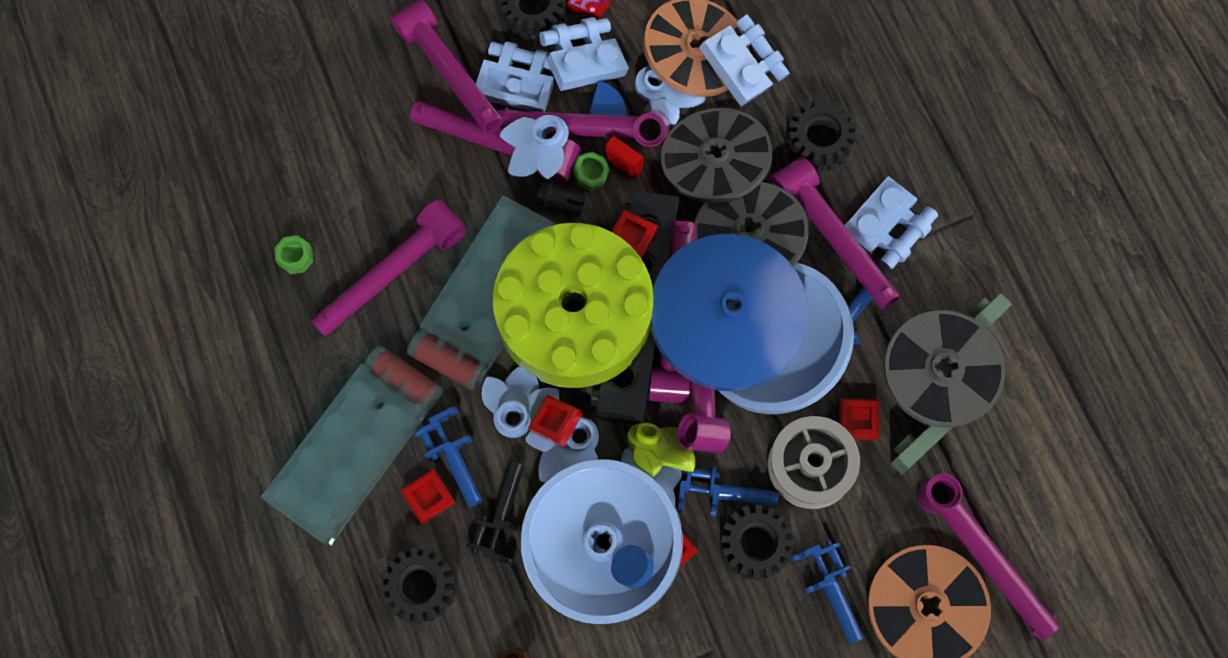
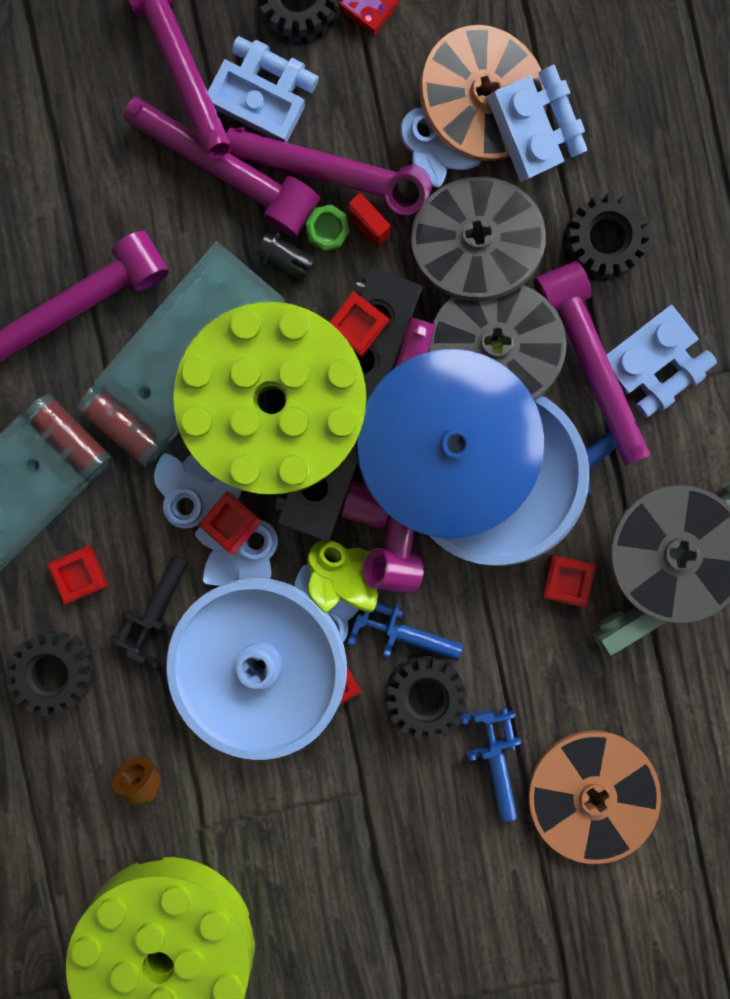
camera: 10 degrees right, 15 degrees up
blue piece [414,407,483,508] -> none
light blue plate [500,115,569,179] -> none
light blue plate [539,17,629,91] -> none
blue tile [590,81,626,116] -> none
blue tile [611,545,654,589] -> none
light grey wheel [768,416,860,509] -> none
magenta piece [917,474,1060,641] -> none

